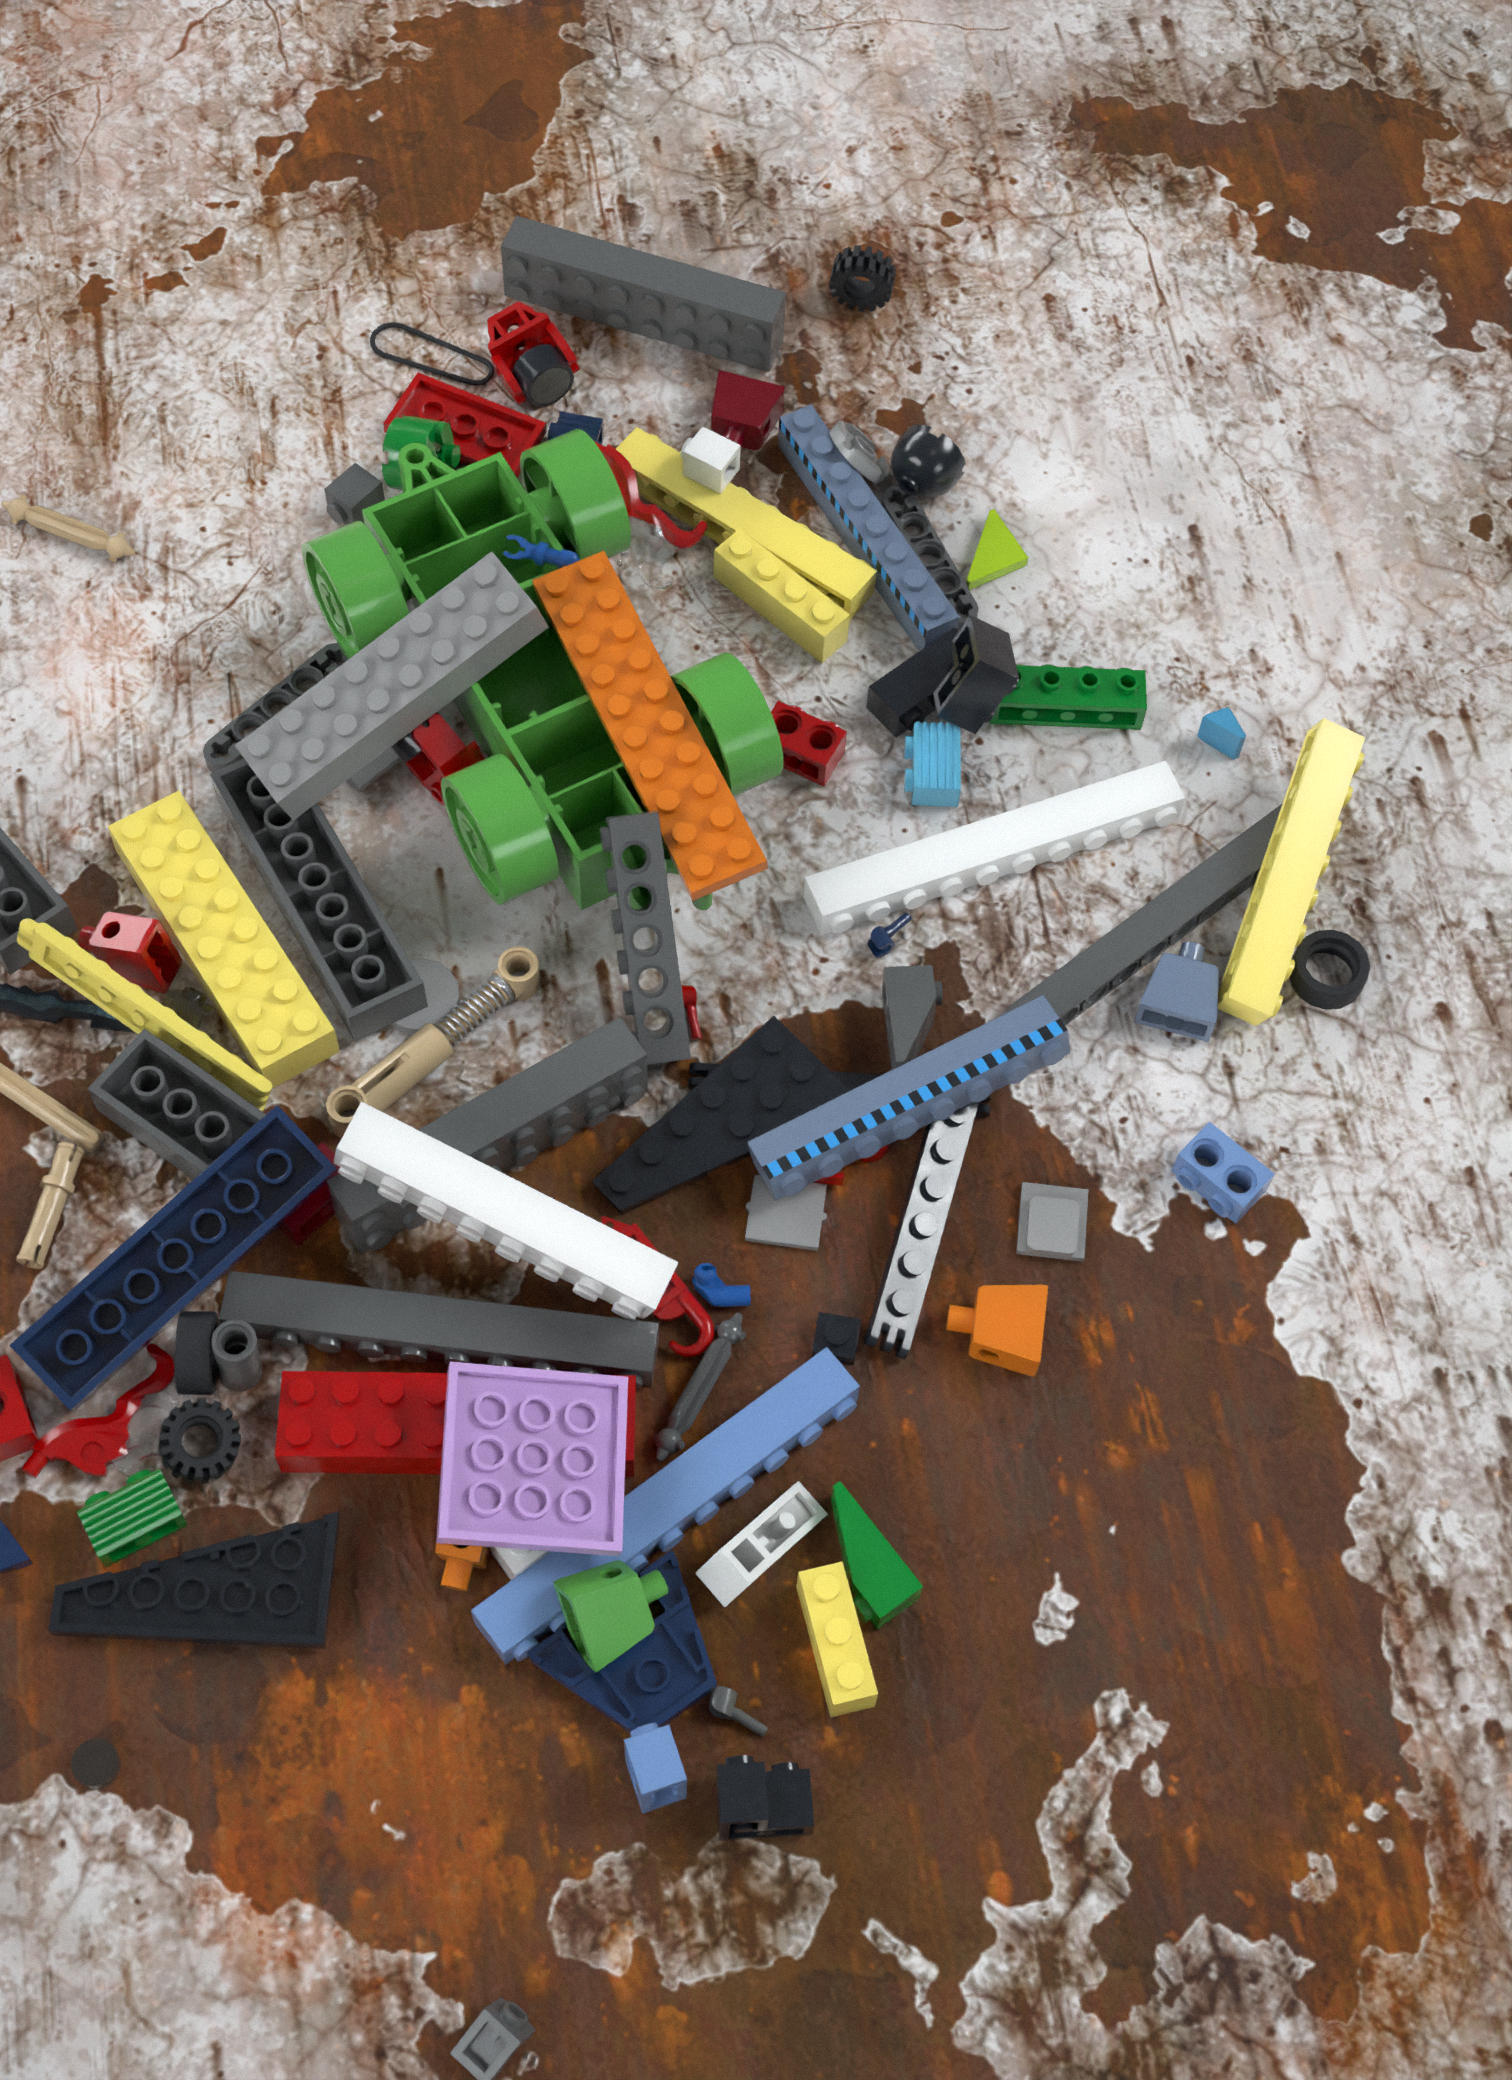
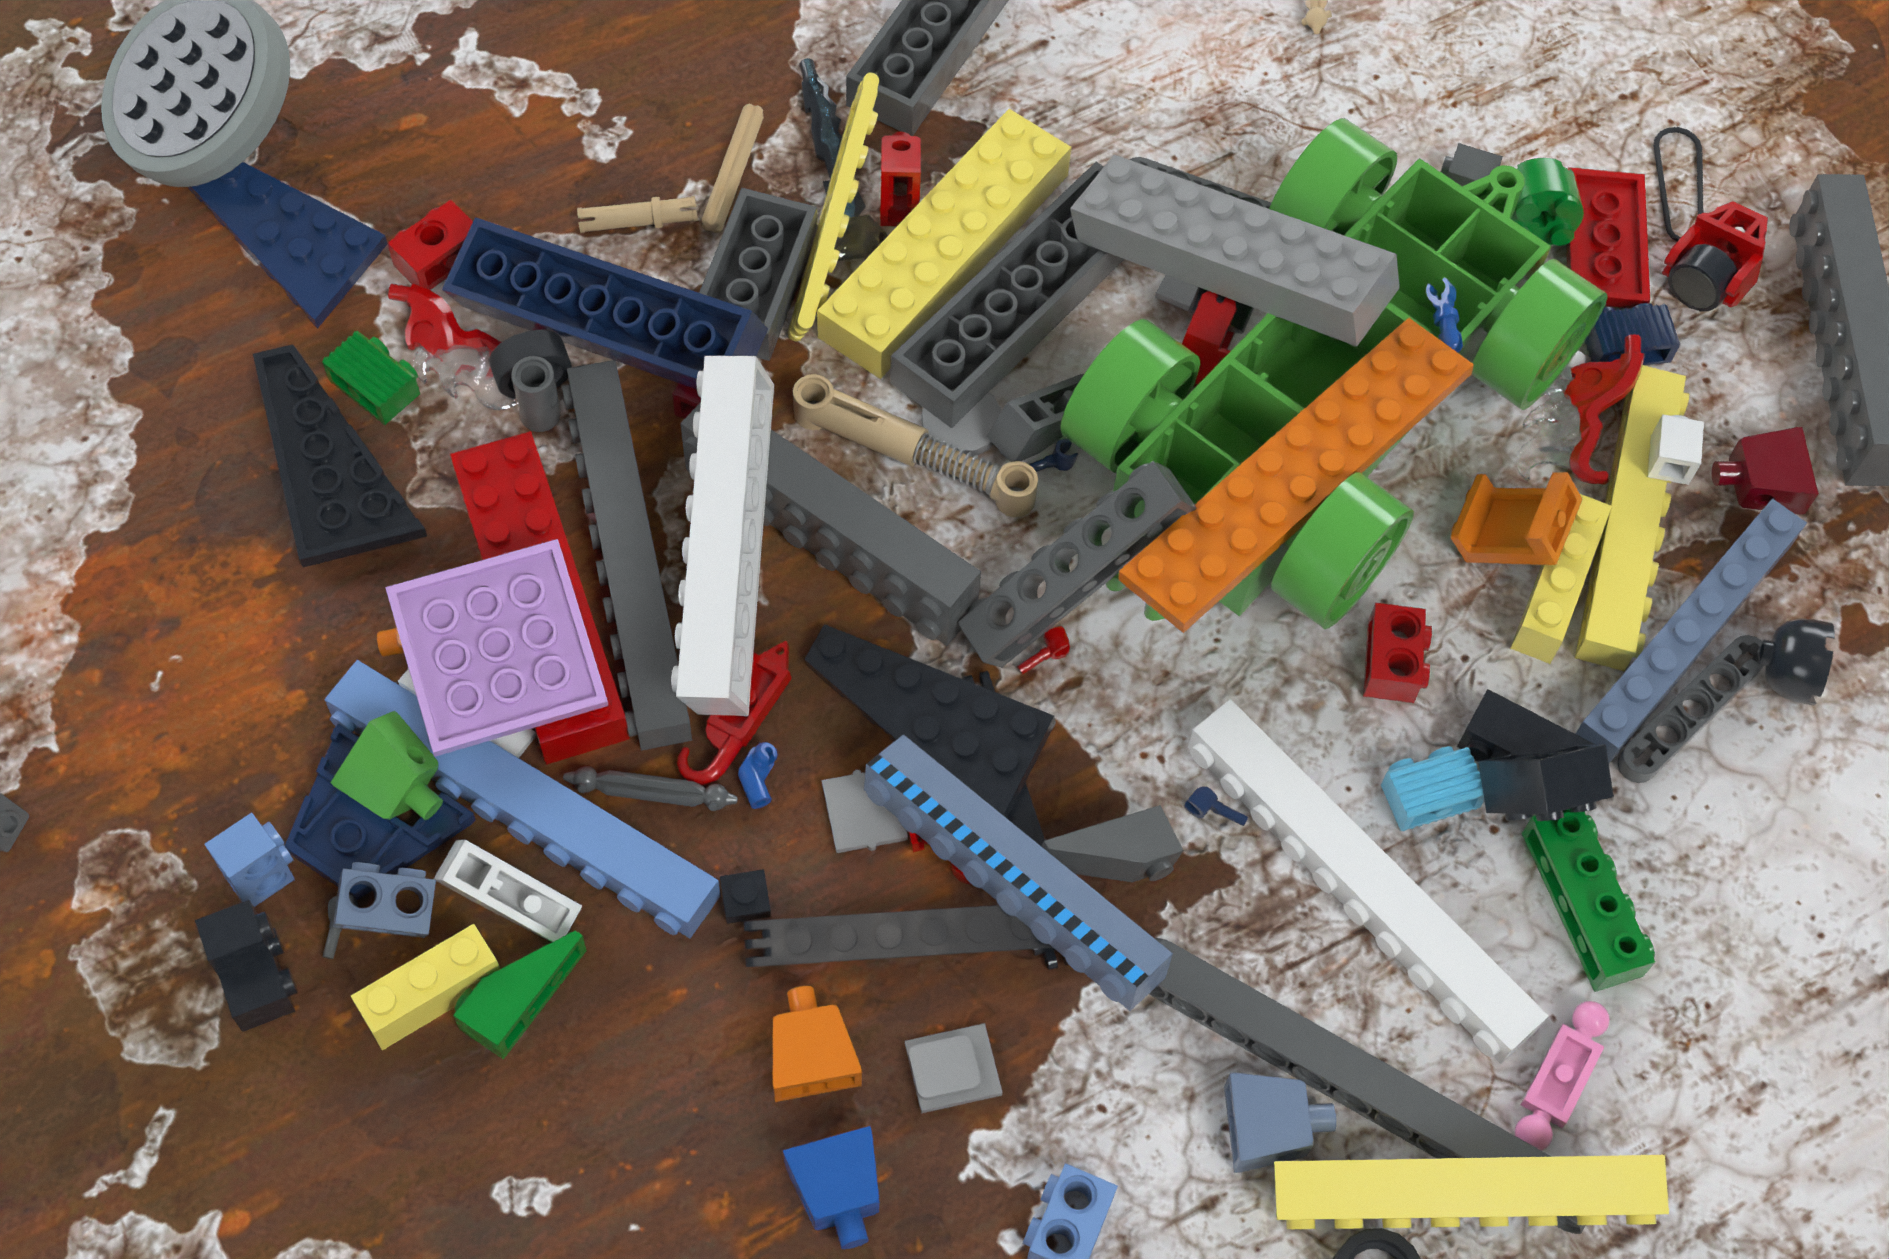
camera: 70 degrees right, 0 degrees up
clear smoke tile [71,1739,121,1789] -> none
black tyre [158,1398,241,1484] -> none
light grey tile [830,421,890,484] -> none
lime tile [966,509,1029,590] -> none
dark azure slope [1197,707,1246,760] -> none
none -> sand blue brick [333,862,436,938]
none -> blue torso [783,1126,880,1249]
none -> dark grey slope [987,373,1084,462]
none -> dark blue hand [1029,438,1079,472]
none -> orange panel [1451,472,1582,565]
none -> bright pink plate [1515,1001,1610,1151]

